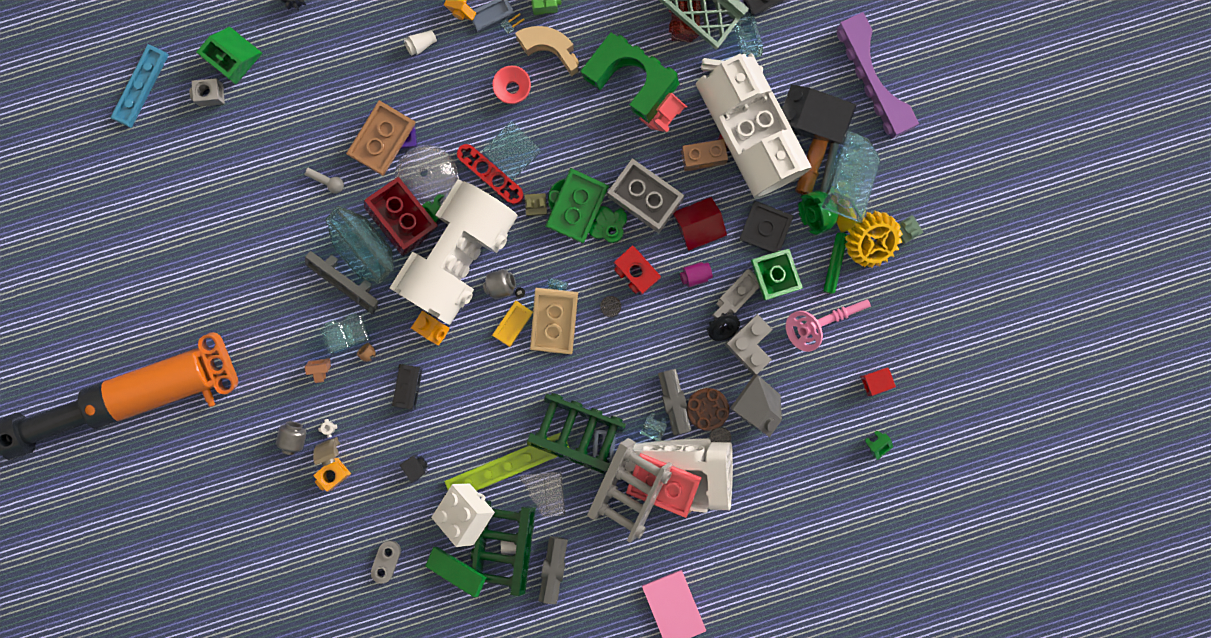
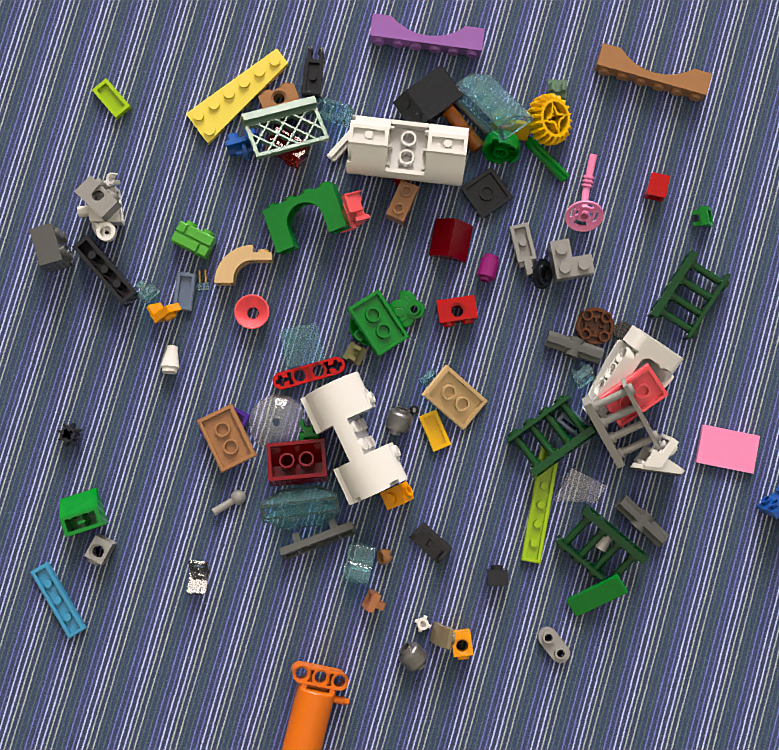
camera: 55 degrees left, 0 degrees up
white brick [431,484,495,547] -> none
clear smoke tile [600,296,621,318] -> none
light grey brick [607,158,684,233] -> none
dark grey slope [730,374,782,437] -> none
green slope [751,249,803,301] -> none
none -> clear smoke bracket [187,560,210,595]
none -> medium nougat arch [594,43,712,101]
none -> white piece [630,433,685,476]
none -> dark green fence [647,250,731,341]

